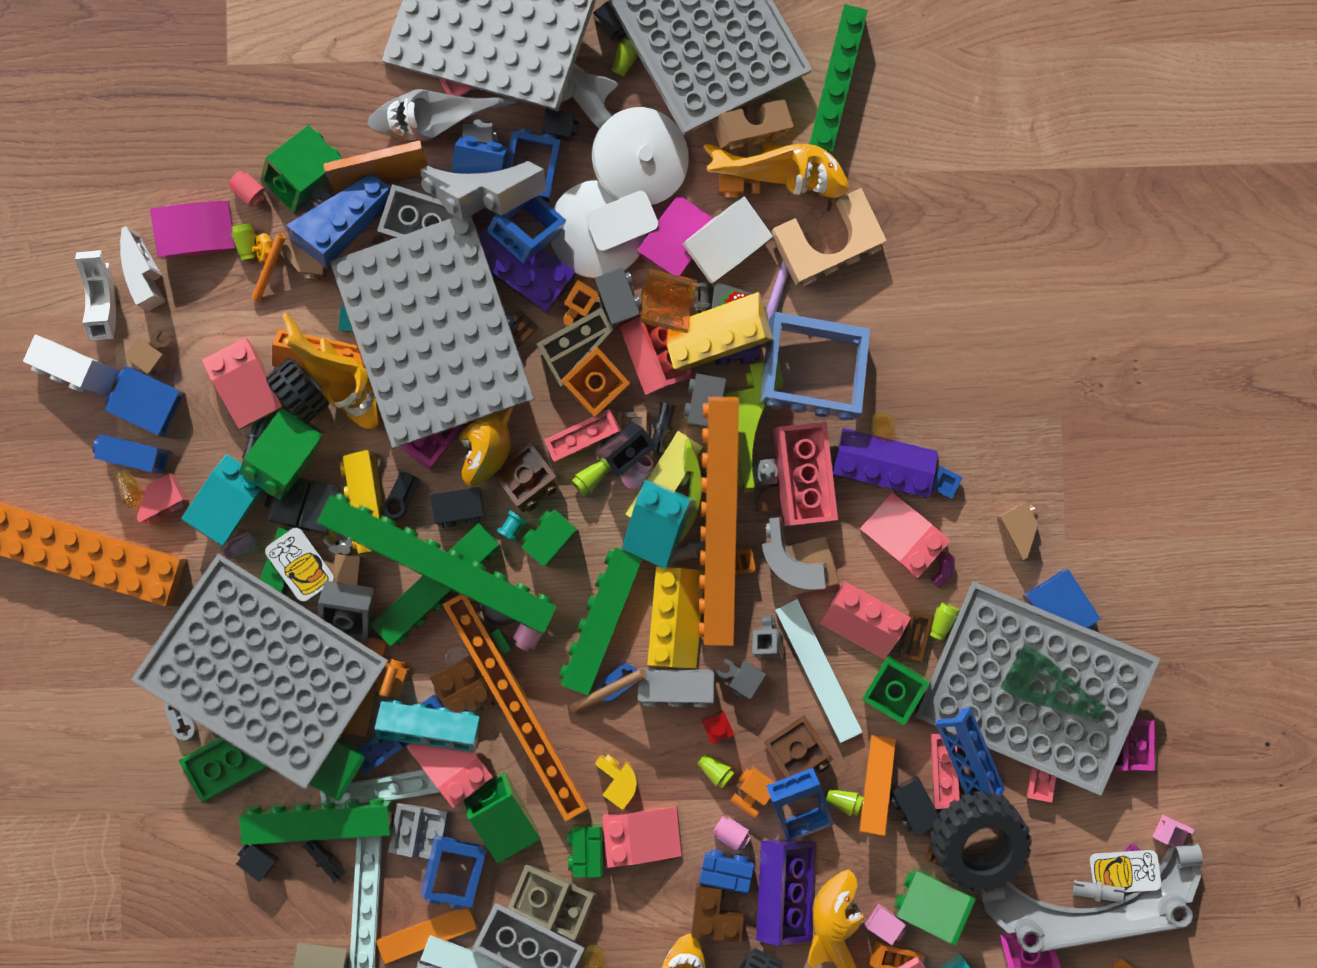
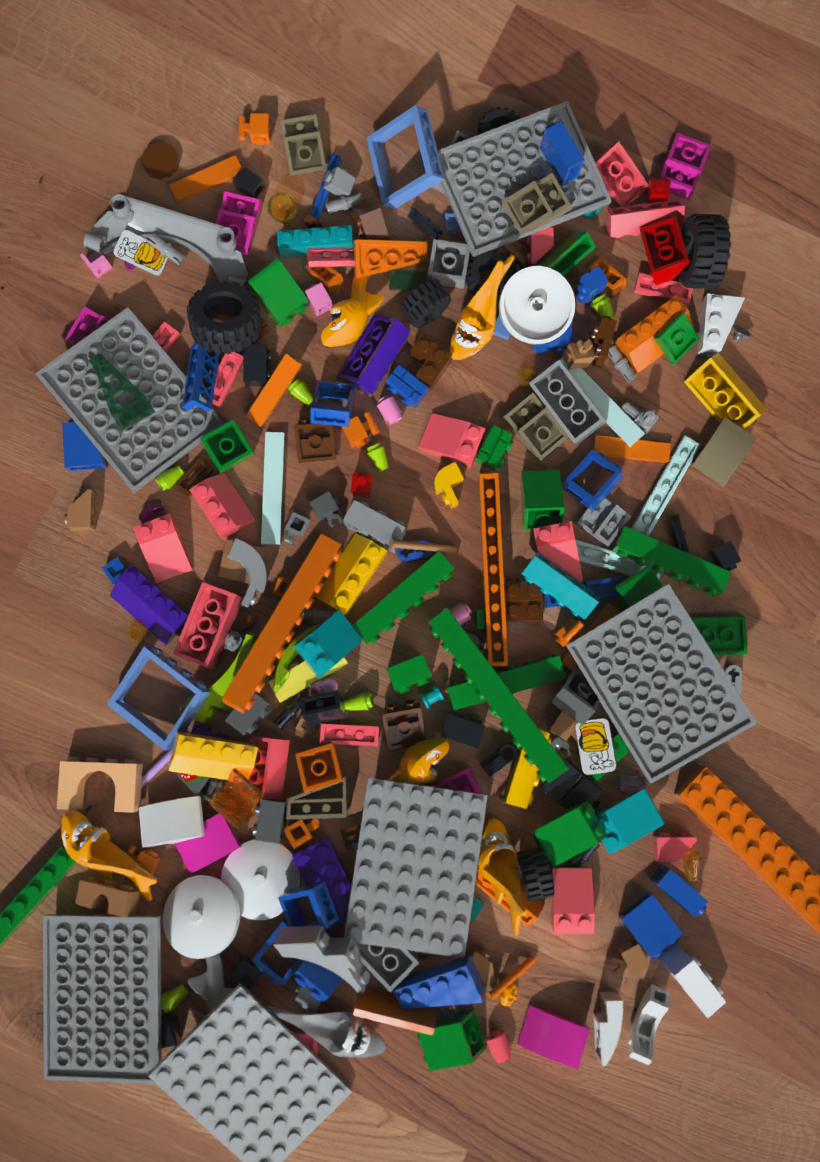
camera: 155 degrees left, 5 degrees down
lime cone [230,223,256,260] -> none
white sticker [585,191,658,251] -> none

